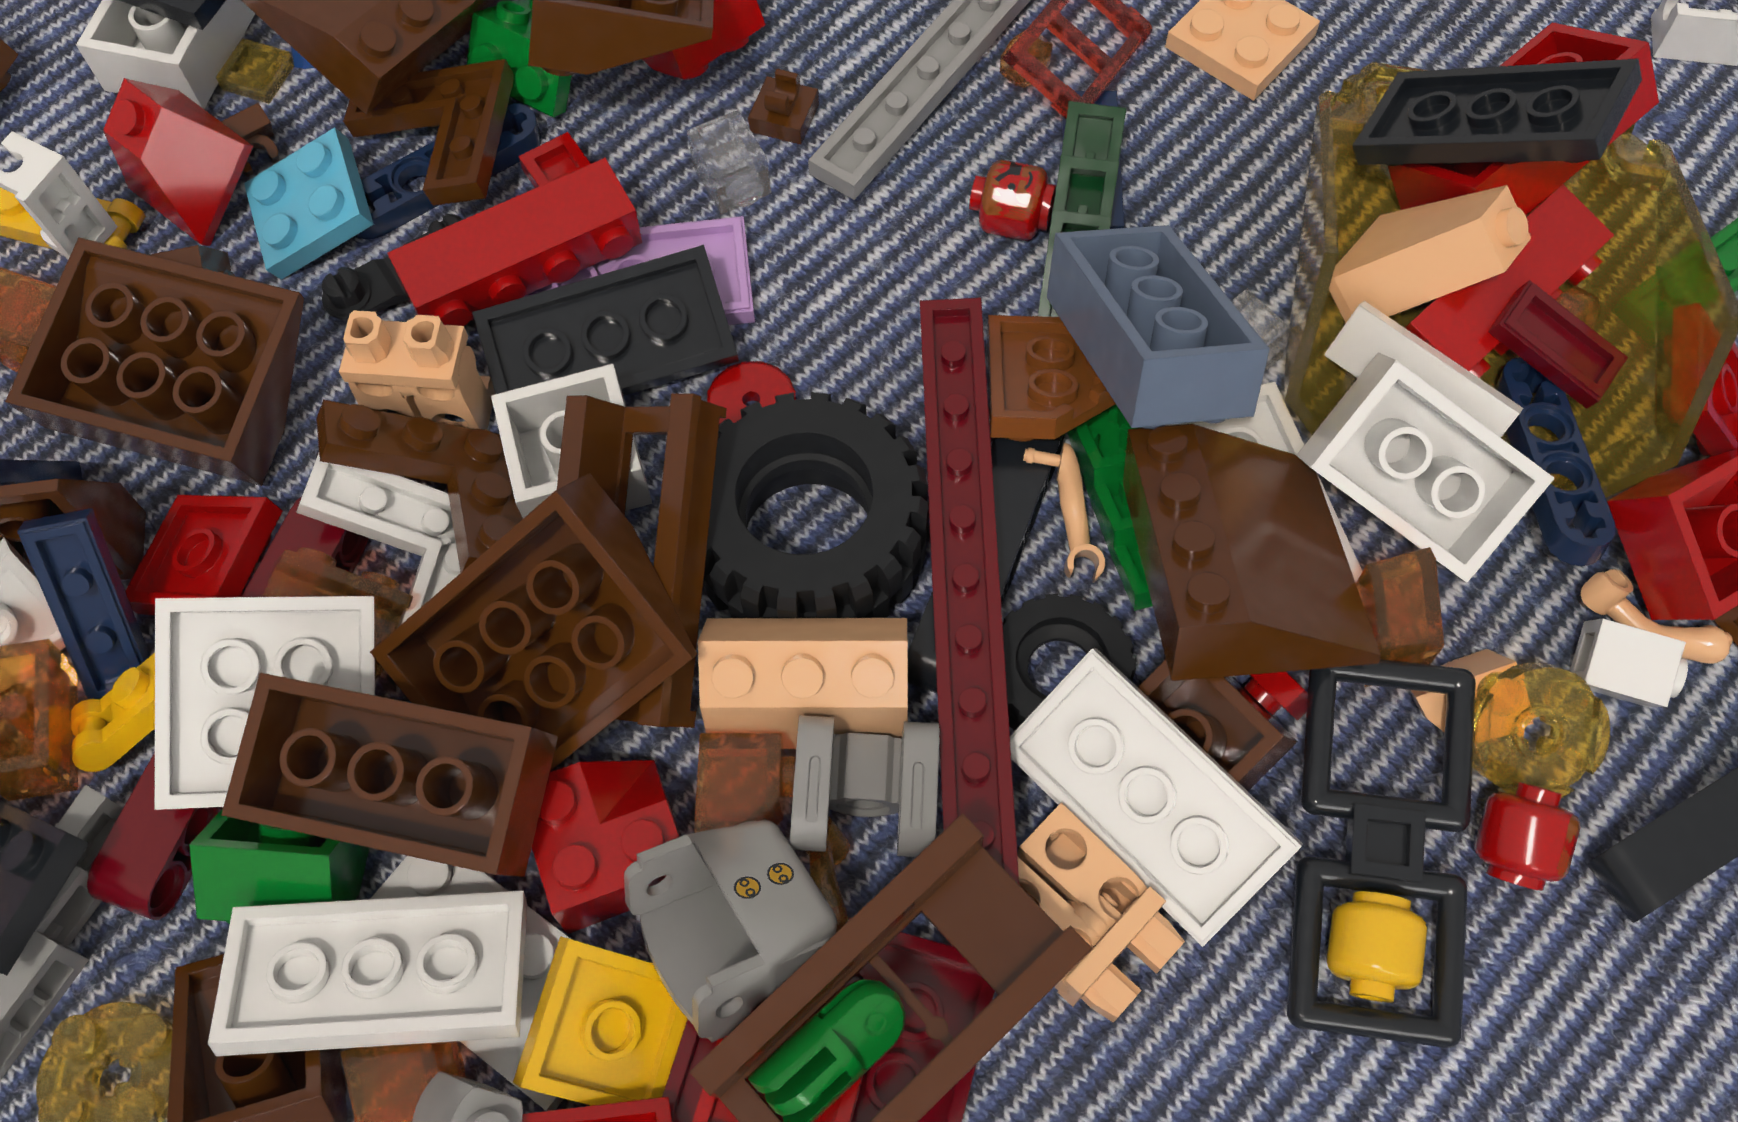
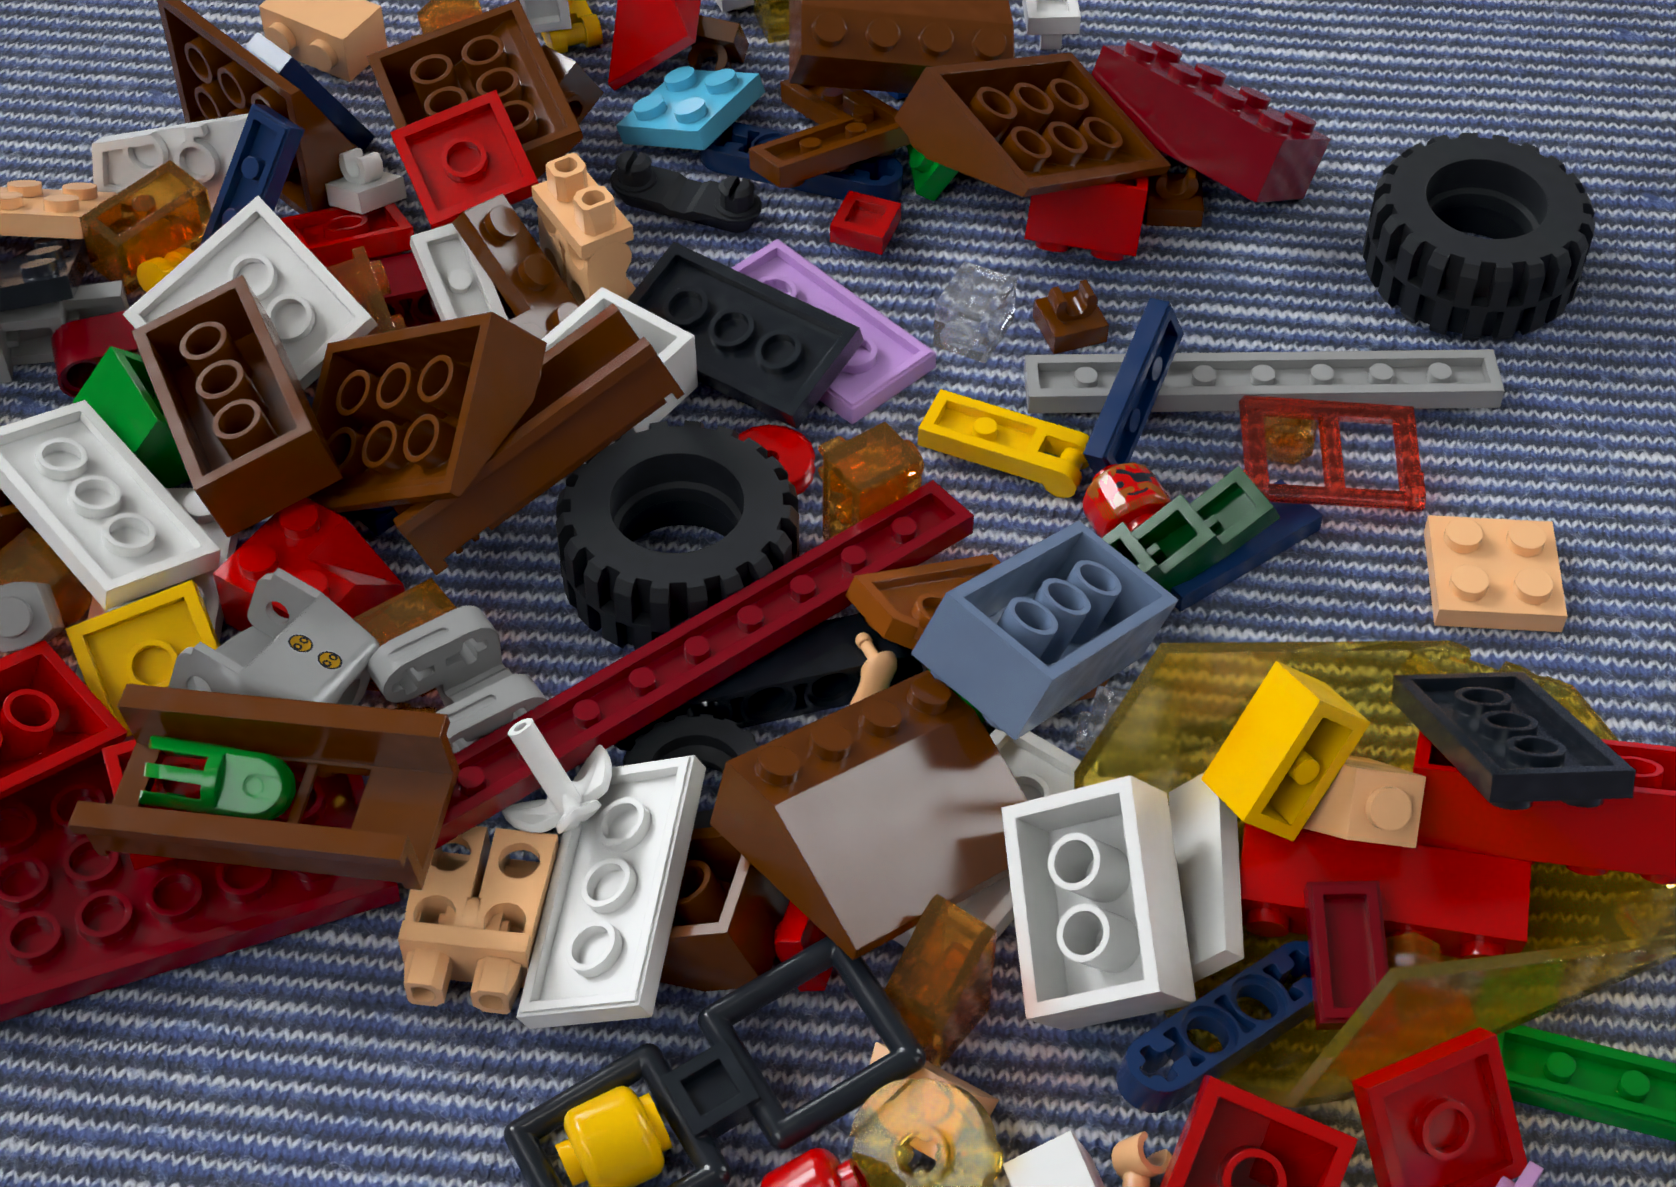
camera: 50 degrees right, 15 degrees down
red brick [387,158,643,326] -> none
light nougat slope [698,618,908,749] -> none
none -> white tile [325,148,407,214]
none -> red plate [390,90,539,229]
none -> white plant [502,718,612,834]
none -> clear orange brick [818,422,924,541]
none -> yellow plate [917,389,1090,498]
none -> dark blue tile [1083,298,1184,475]
none -> yellow brick [1201,661,1371,842]

